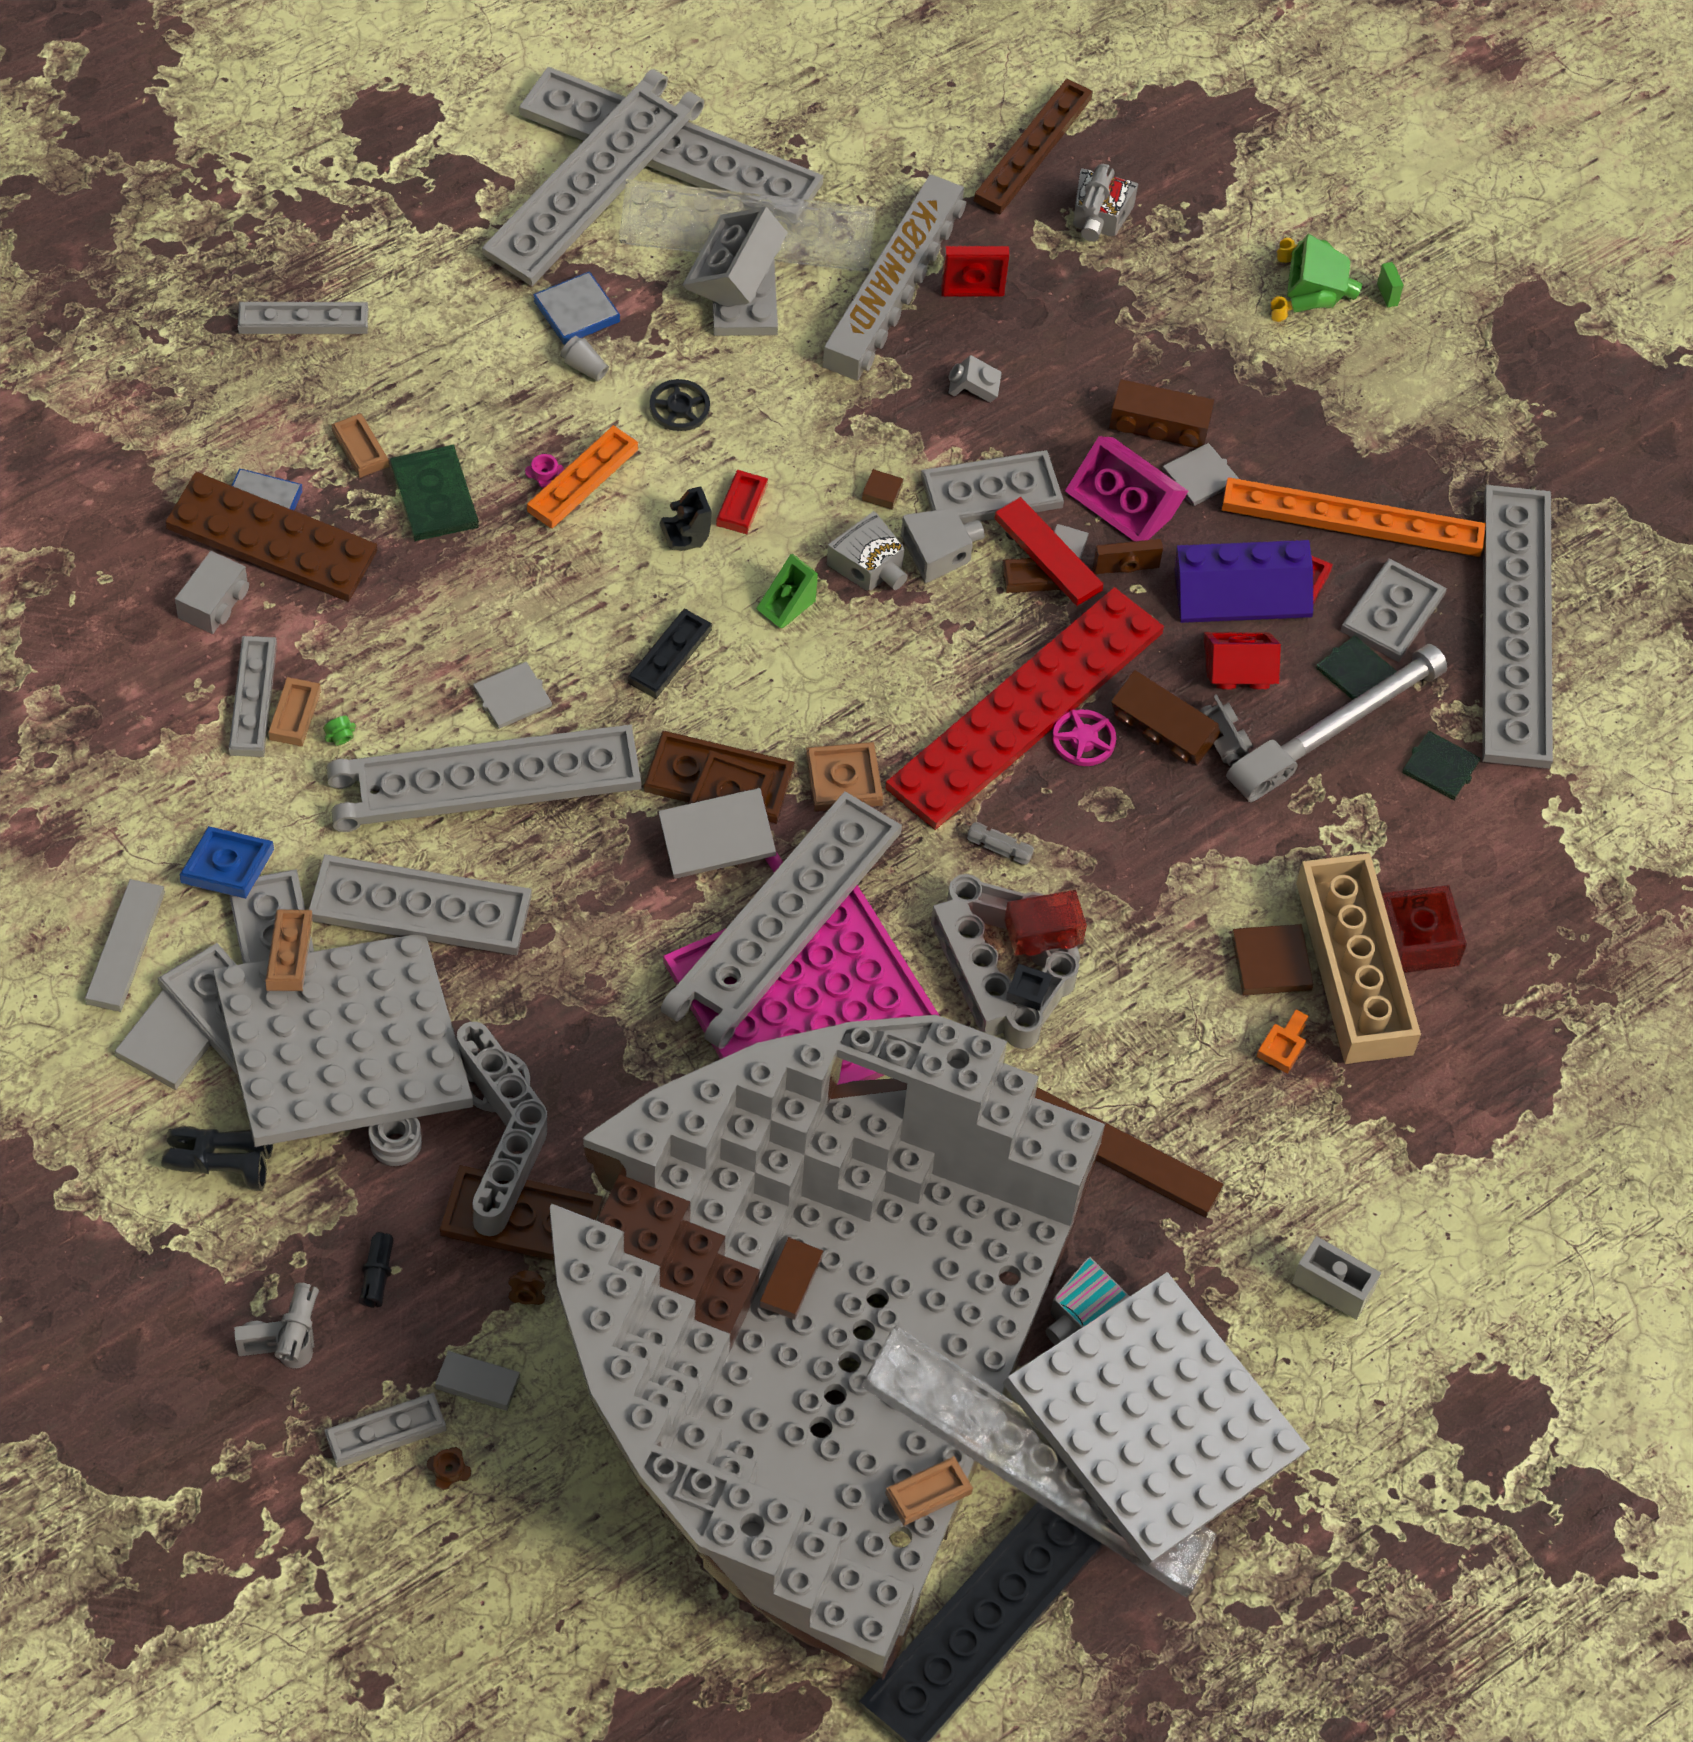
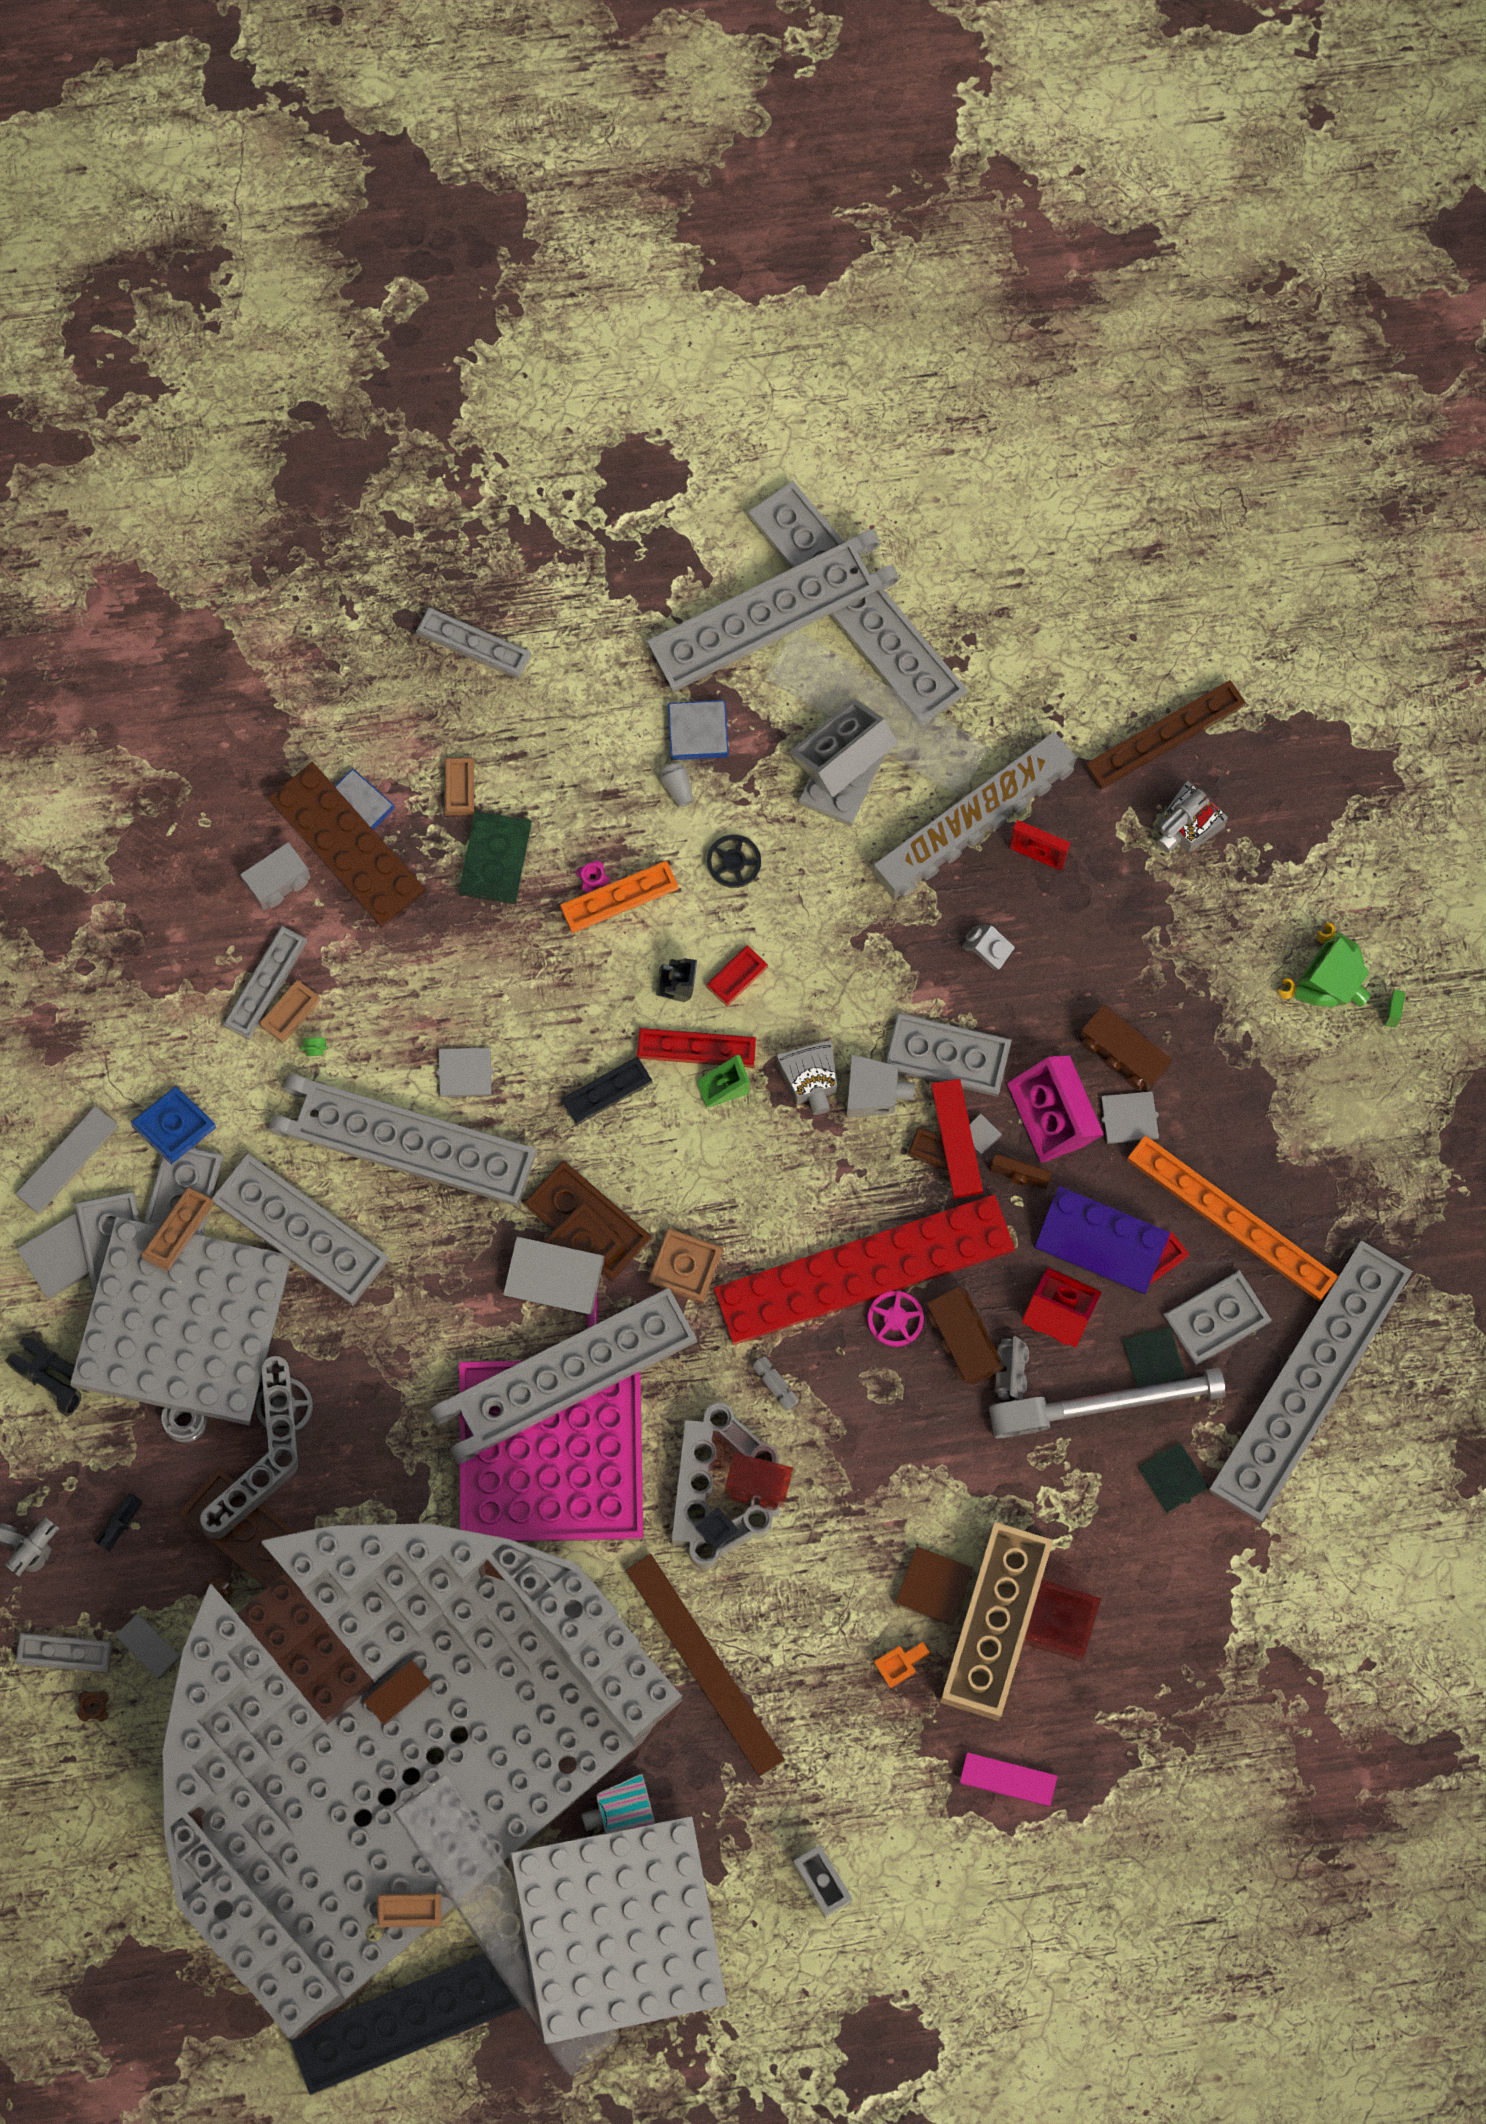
camera: 30 degrees right, 15 degrees up
reddish brown tile [862,469,904,510] -> none
none -> red tile [637,1028,756,1068]
none -> dark pink tile [959,1752,1057,1807]

